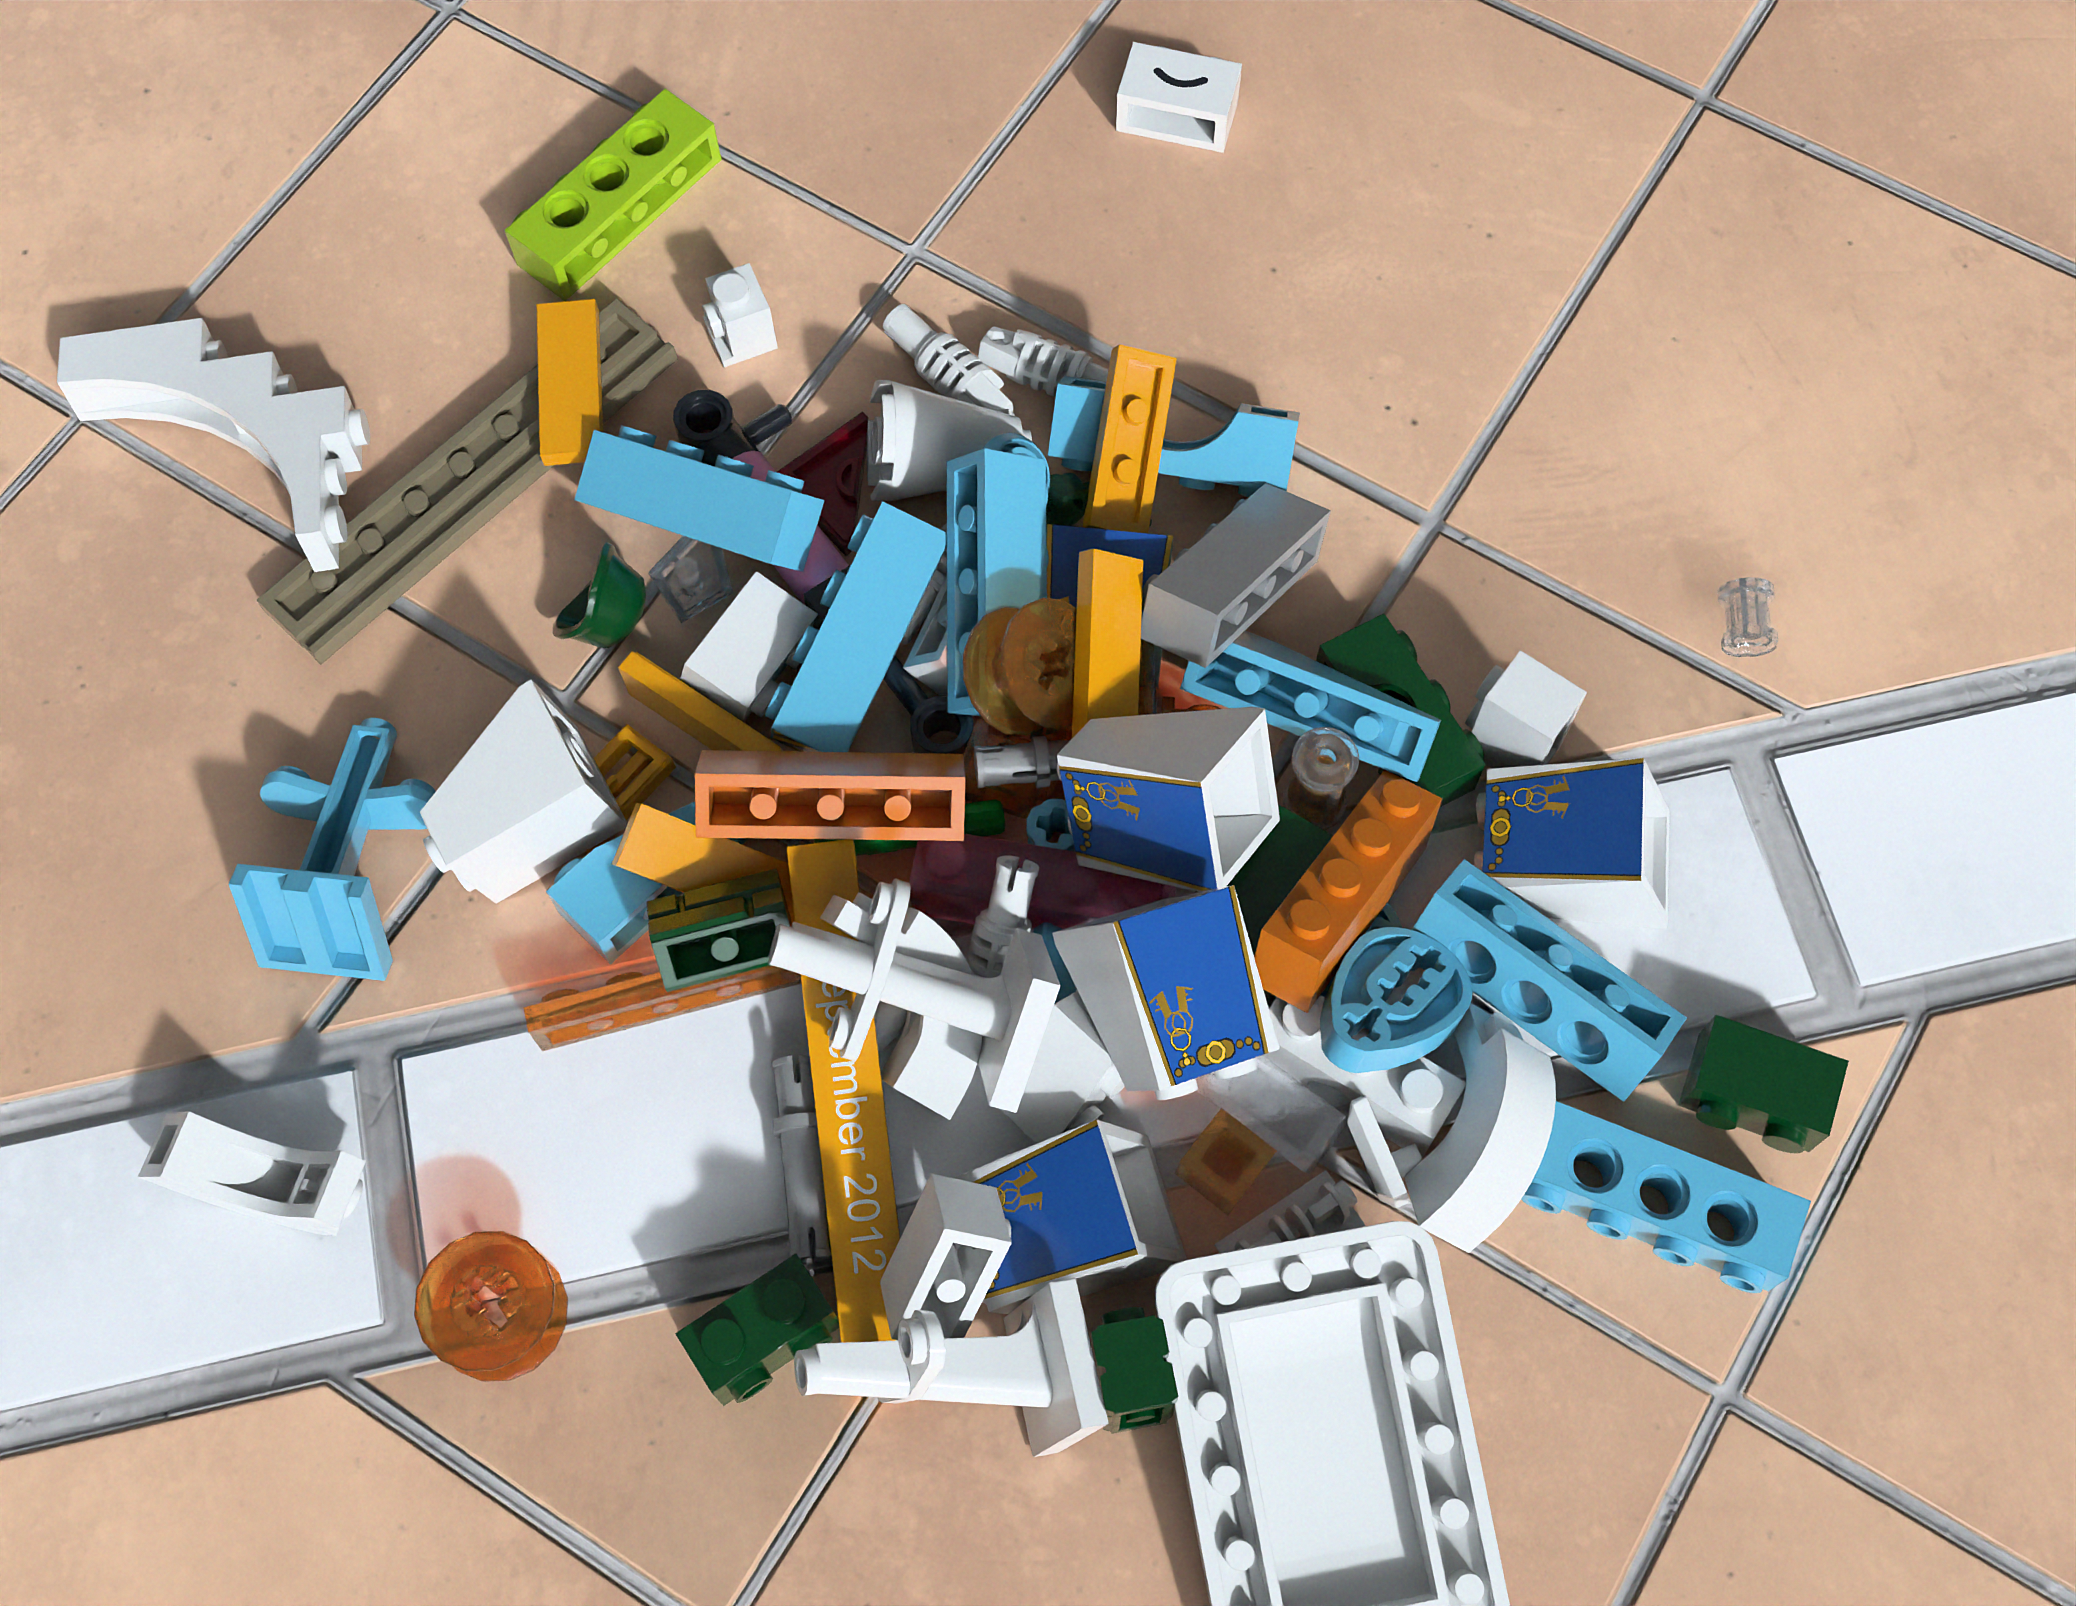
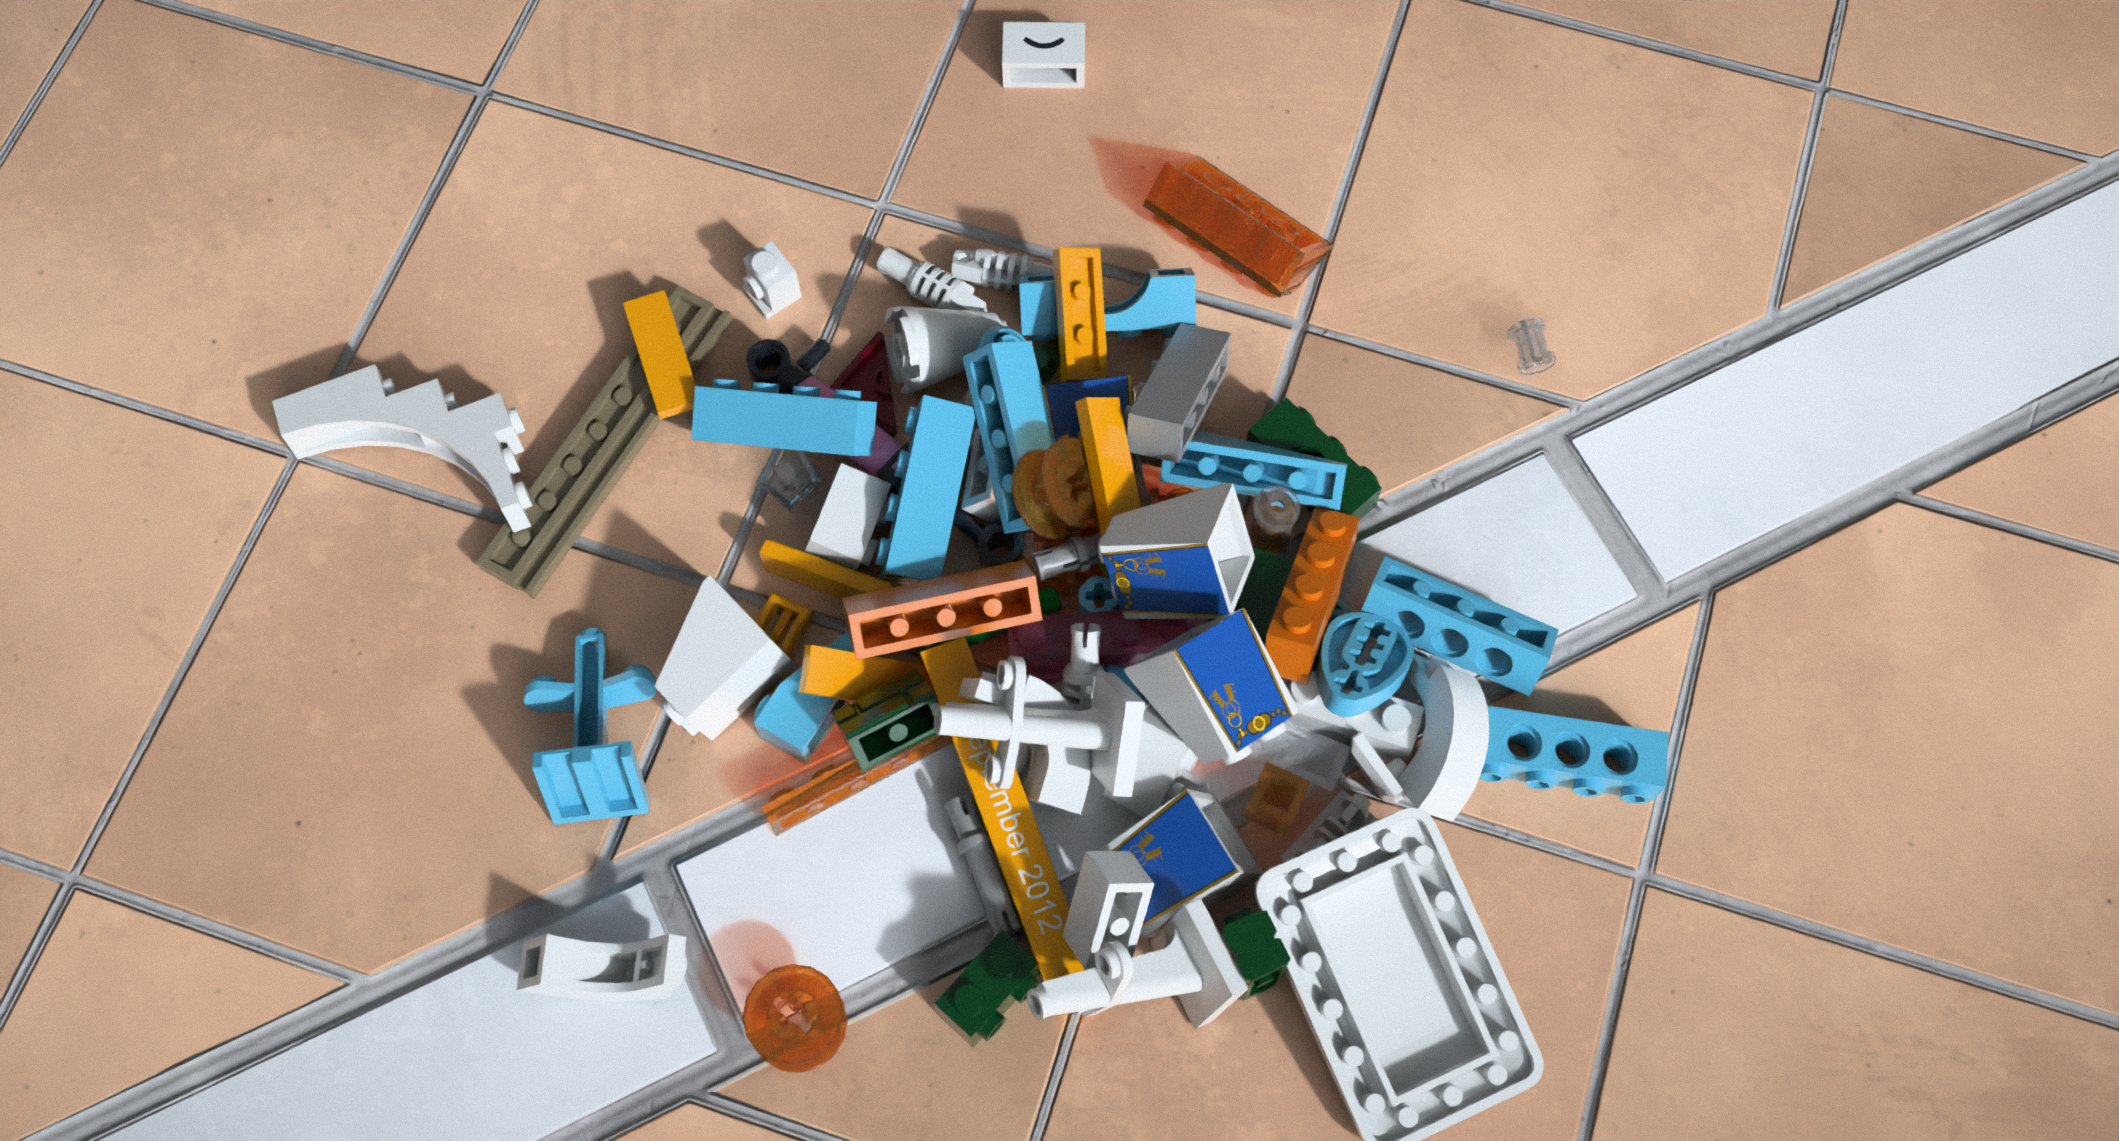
camera: 15 degrees left, 0 degrees up
lime brick [504,89,722,301] -> none
dark green helmet [552,542,646,648] -> none
white brick [1465,650,1587,769] -> none
slope [1473,758,1669,929] -> none
dark green brick [1678,1015,1849,1153] -> none
none -> clear orange slope [1142,156,1333,298]

